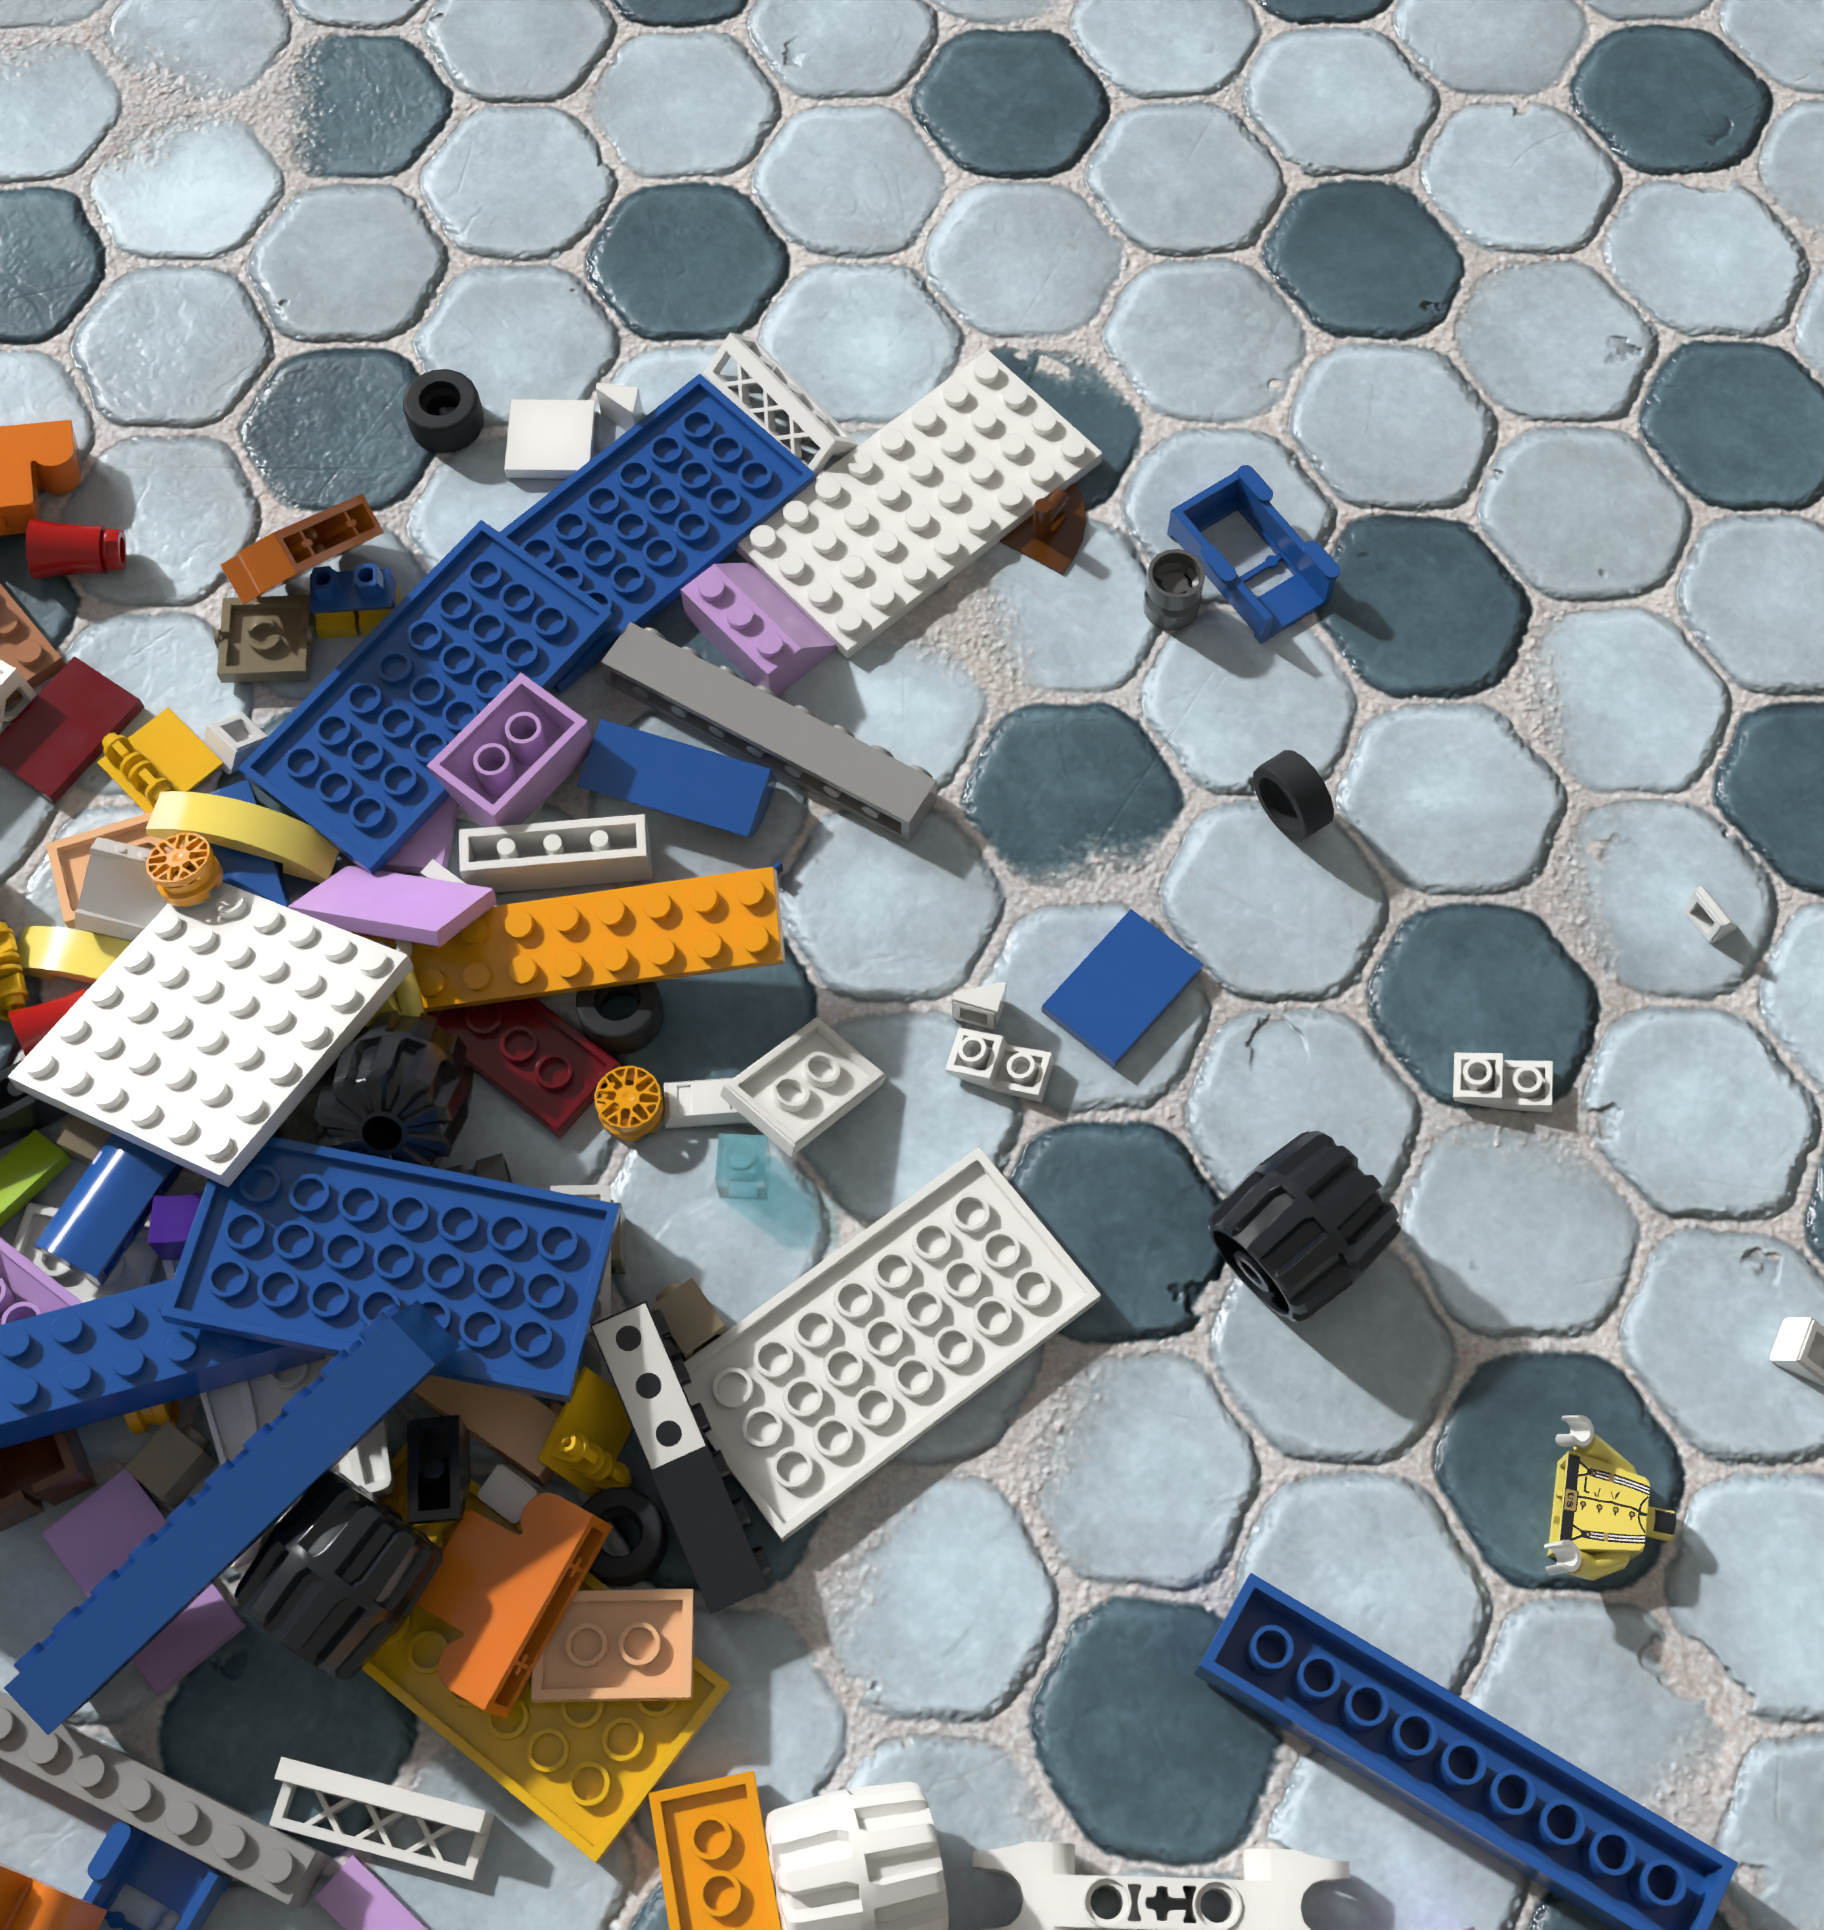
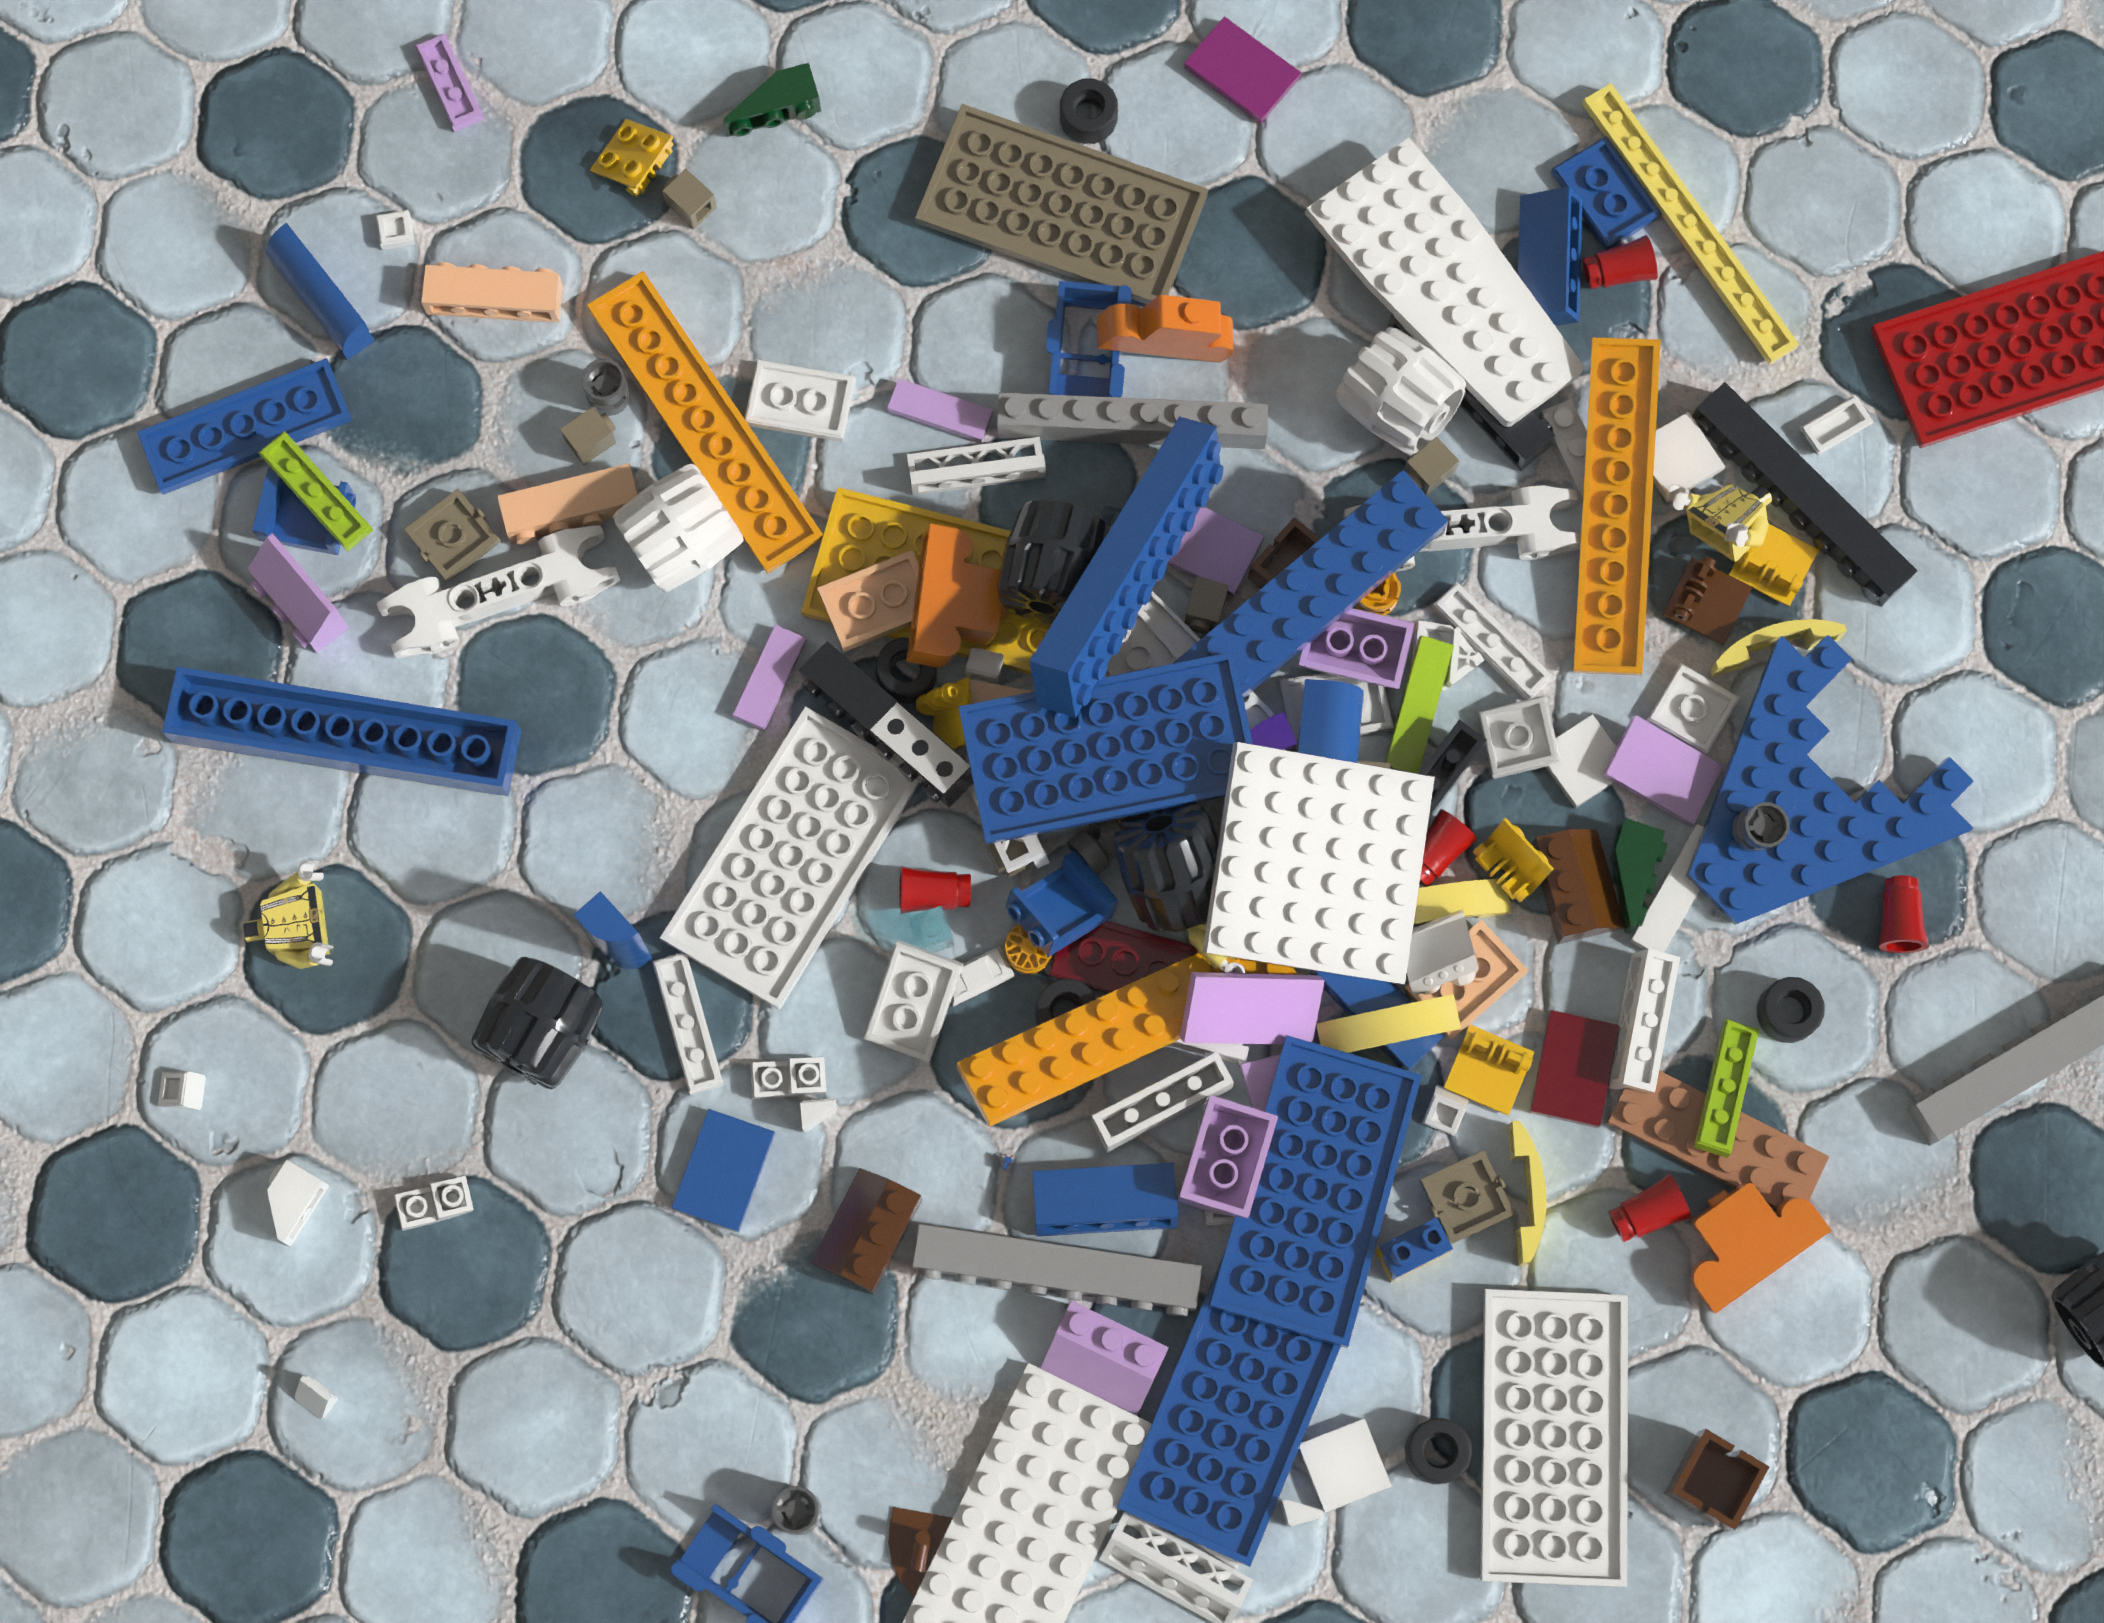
camera: 155 degrees right, 10 degrees up
light orange wheel [146,833,223,907] -> none
orange brick [220,494,384,604] -> none
black slope [407,1415,470,1525] -> none
dark tan brick [651,1278,727,1361] -> none
black tyre [1253,750,1334,841] -> none
none -> white slope [267,1160,329,1246]
none -> blue brick [573,891,653,969]
none -> white tile [652,953,724,1096]
none -> lavender tile [733,625,807,731]
none -> reddish brown slope [811,1168,922,1295]
none -> red plant [899,866,971,914]
none -> blue panel [1005,850,1118,957]
none -> white plate [1480,1289,1628,1587]
none -> light yellow slope [1508,1121,1546,1266]
none -> reddish brown piece [1663,1429,1770,1531]

